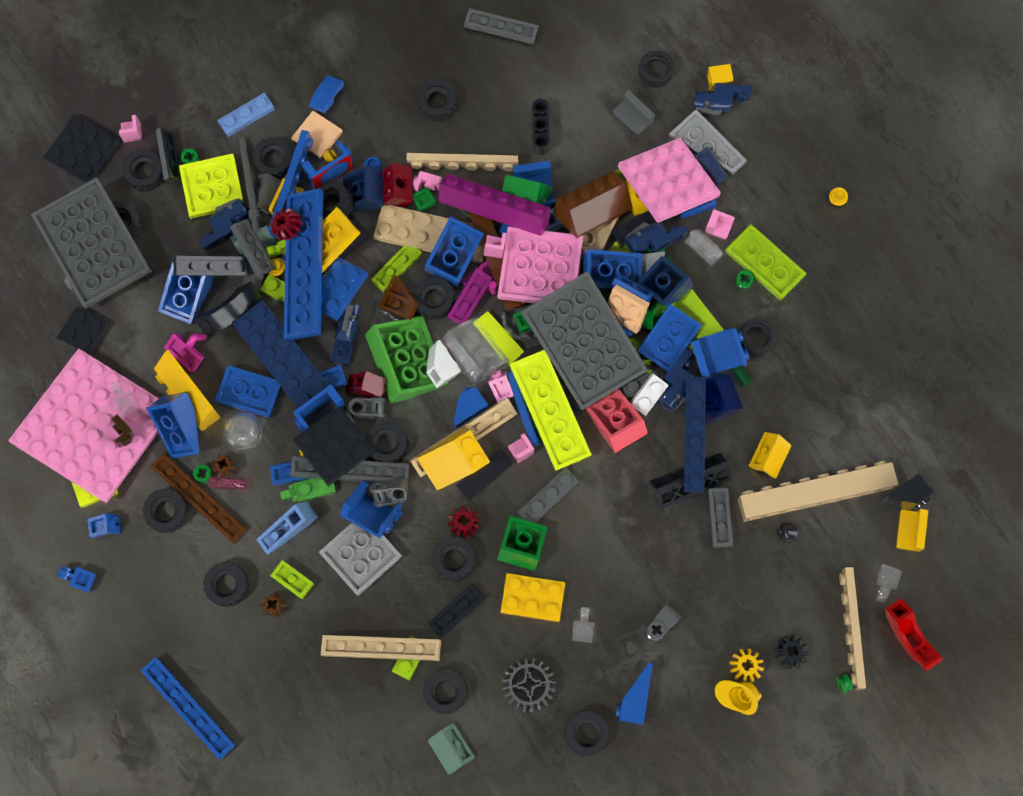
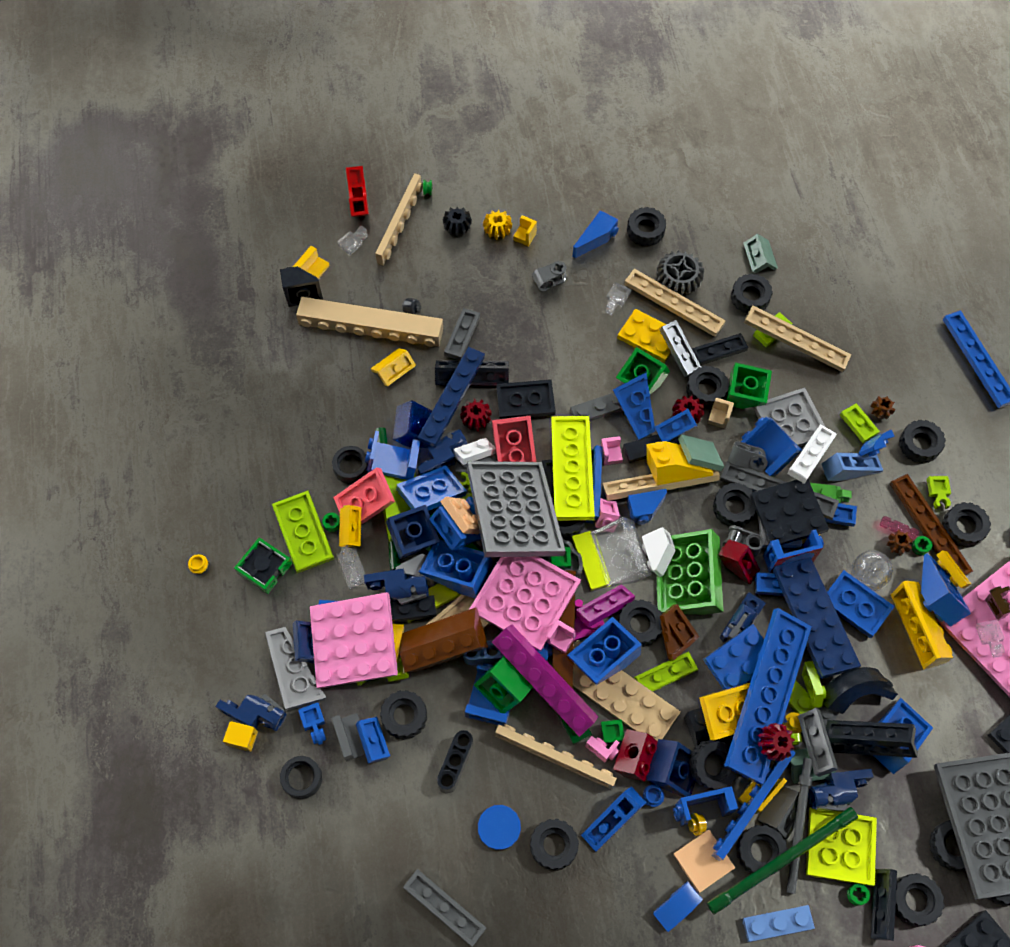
camera: 160 degrees left, 10 degrees down
dark pink plate [164,332,207,372] -> none
bright pink panel [705,209,735,240] -> none
yellow piece [715,680,762,715] -> none
none -> piece [234,537,293,594]
none -> blue plate [298,702,326,745]
none -> coral plate [333,467,395,525]
none -> yellow panel [339,505,361,547]
none -> blue plate [356,717,390,764]
none -> black tyre [380,690,427,740]
none -> dark red gear [460,398,492,431]
none -> blue tile [478,805,521,850]
none -> black plate [496,379,556,419]
none -> yellow panel [513,215,537,247]
none -> blue slope [581,786,646,852]
none -> blue wing [613,373,656,440]
none -> tan plate [624,269,725,337]
none -> blue plate [655,409,698,442]
none -> plate [659,320,701,377]
none -> sand green tile [678,434,724,471]
none -> dark green piece [706,807,858,915]
none -> tan panel [708,398,734,429]
none -> green slope [726,362,772,409]
none -> white tile [787,424,837,484]
none -> lime plate [802,661,826,708]
none -> blue slope [859,430,895,457]
none -> lime plate [926,476,951,509]
none -> yellow plate [936,550,971,589]

